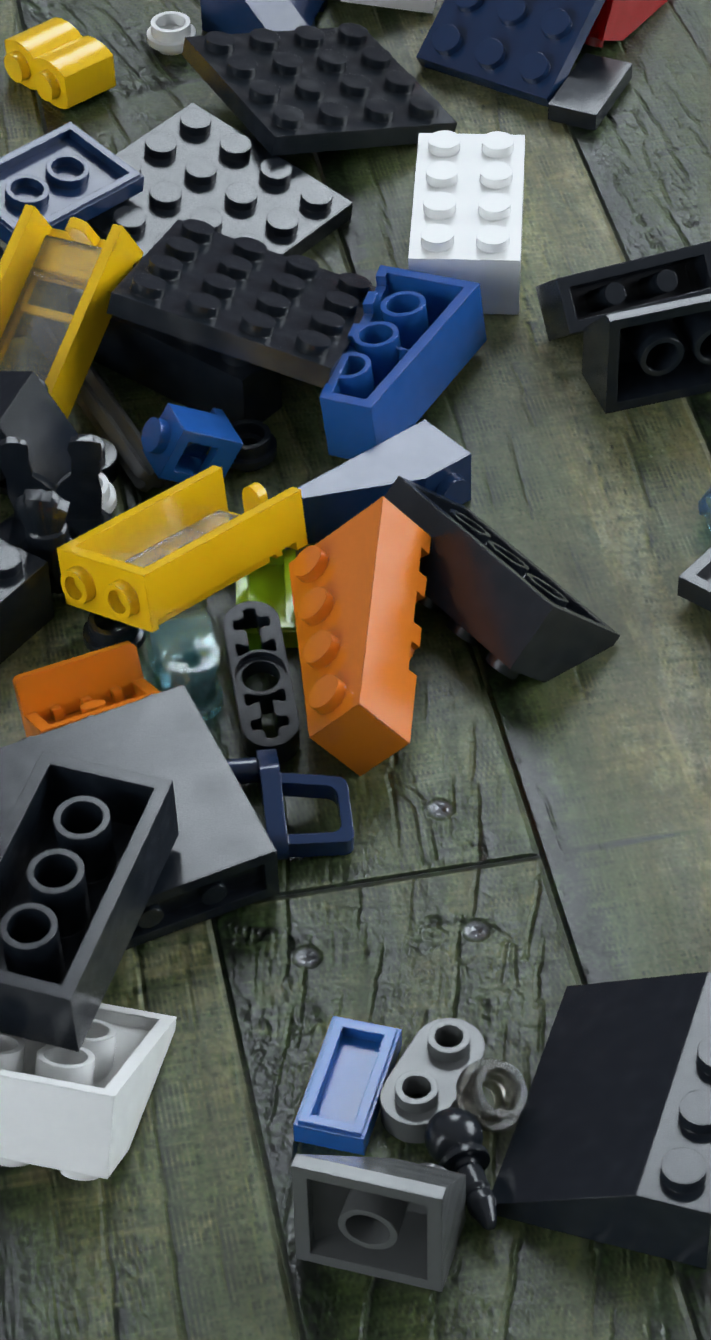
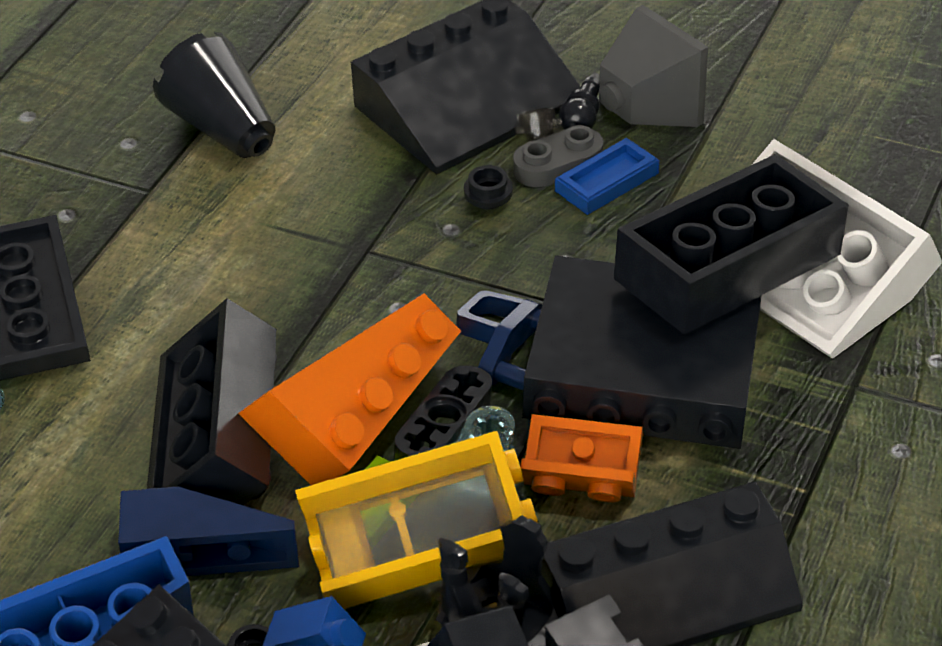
camera: 145 degrees left, 0 degrees up
none -> black plate [464,165,513,210]

